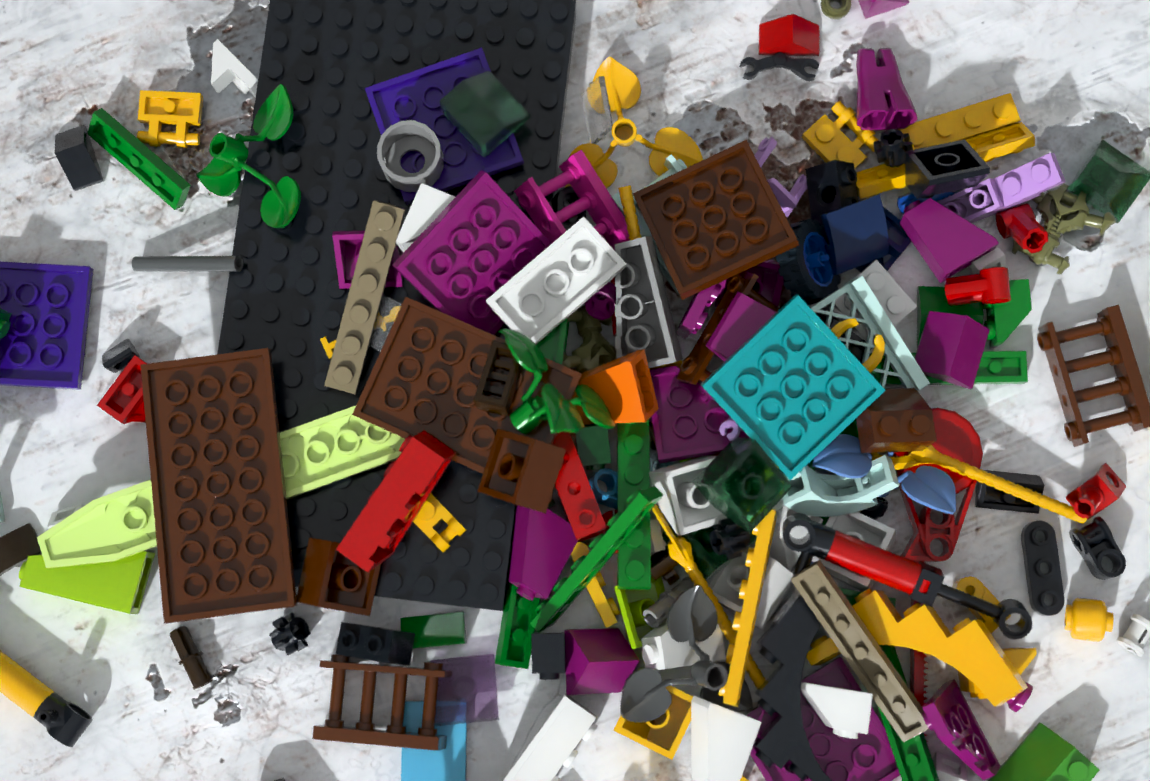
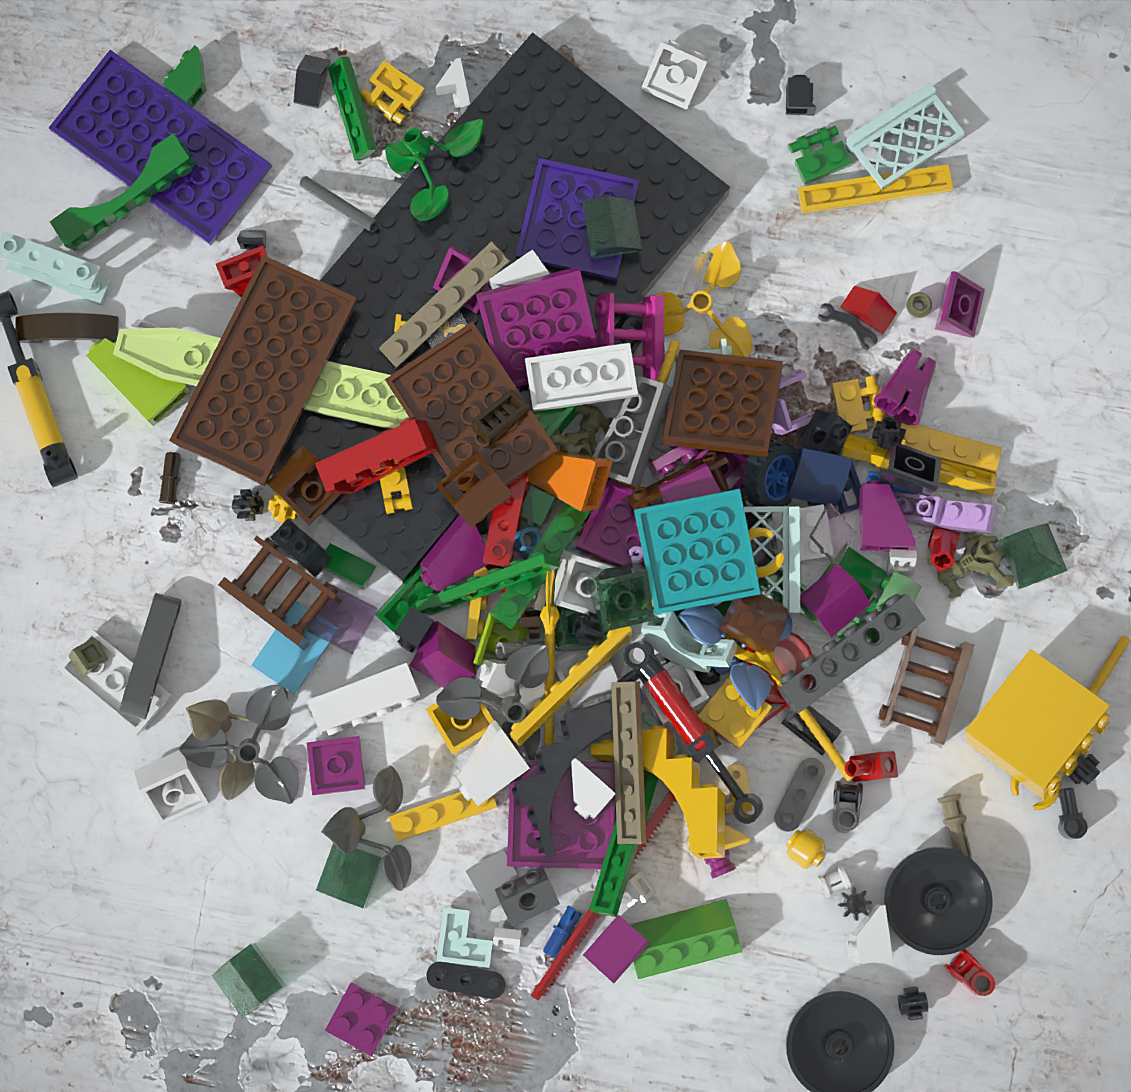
camera: 30 degrees right, 0 degrees up
light grey piece [377,120,444,192] -> none
green plant [499,329,616,435] -> none
magenta wheel [585,282,616,320] -> none
magenta plate [922,679,1001,780] -> none
red piece [945,267,1011,306] -> none
none -> yellow gear [268,493,297,523]
none -> yellow plate [698,676,773,750]
none -> dark grey brick [776,593,926,713]
none -> clear piece [809,503,856,565]

